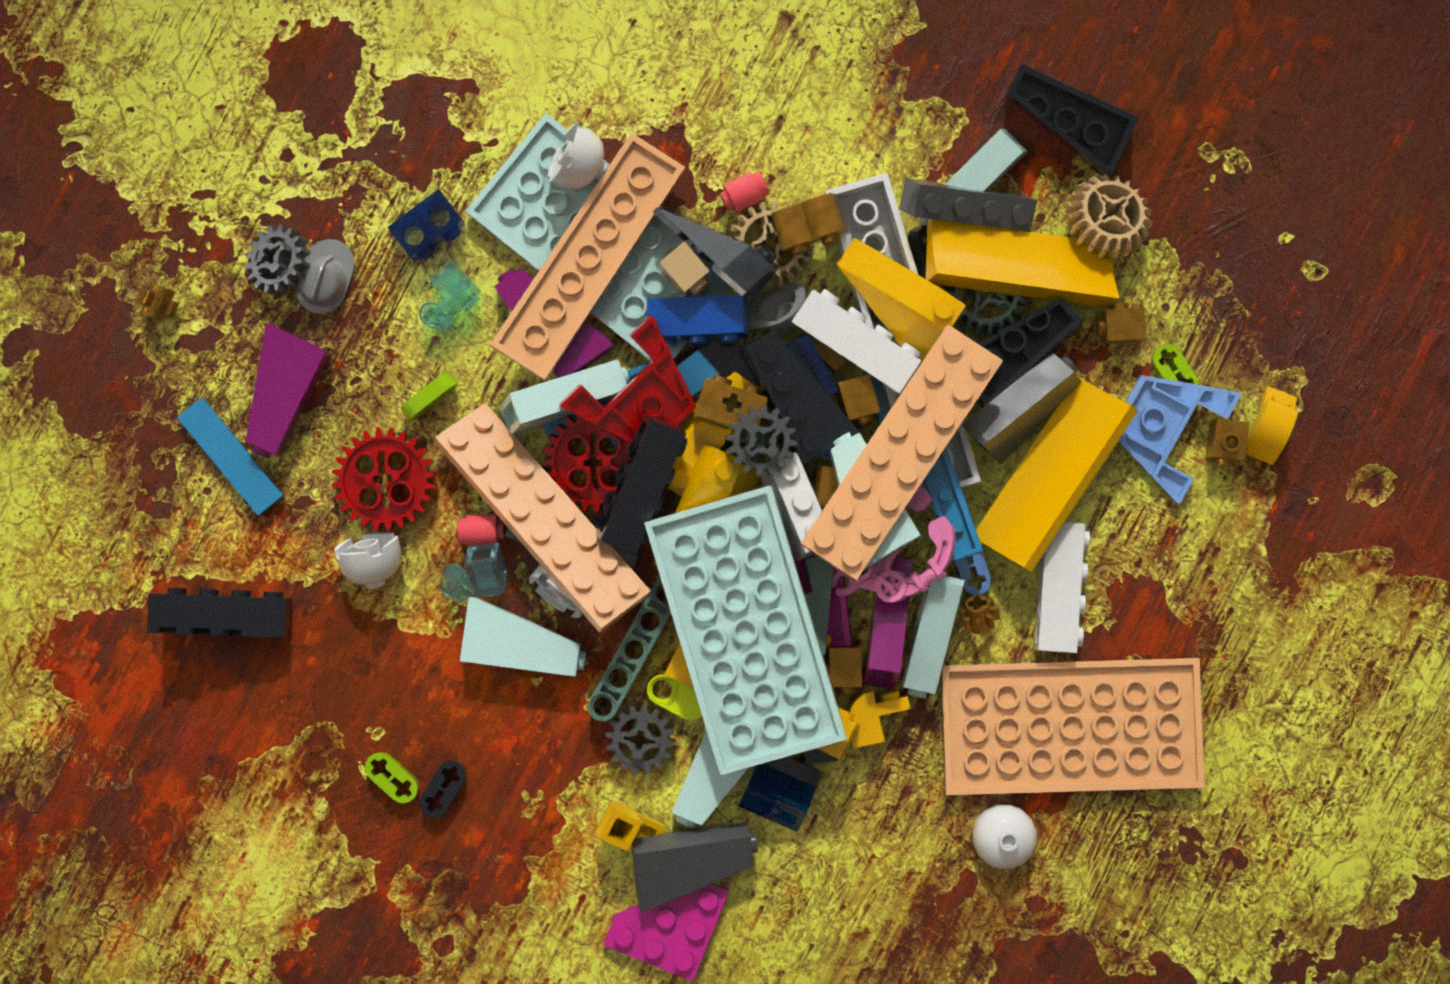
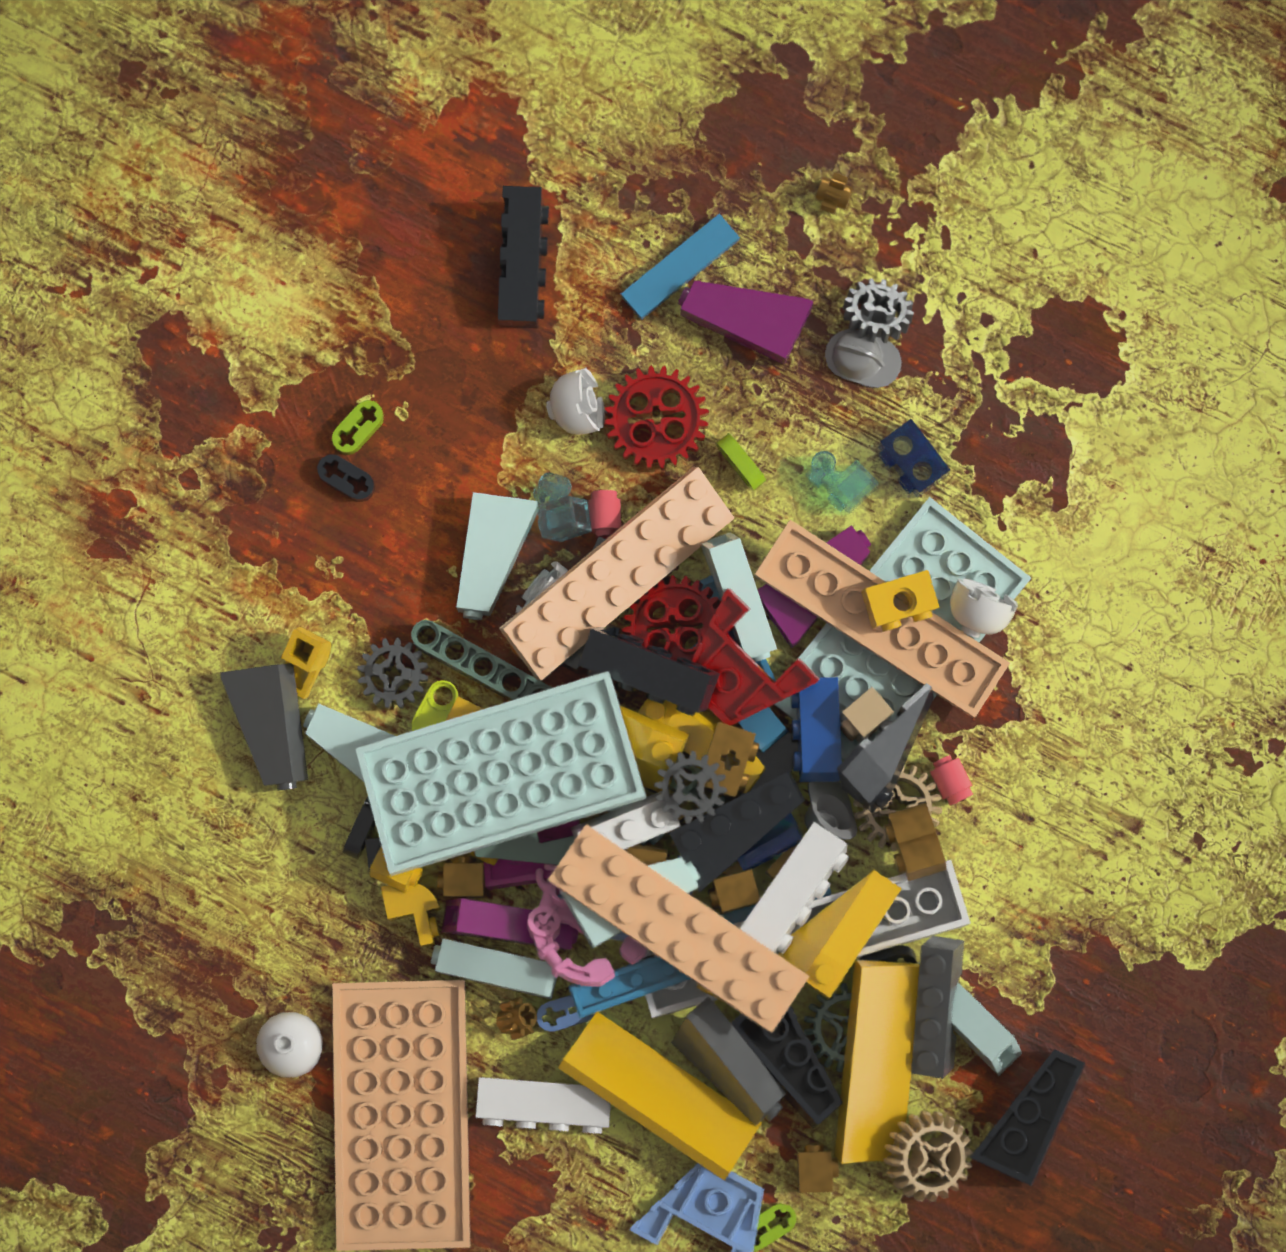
camera: 95 degrees right, 5 degrees down
dark pink plate [603,883,729,981] -> none
clear blue panel [738,763,816,832] -> none
none -> yellow brick [861,570,940,632]

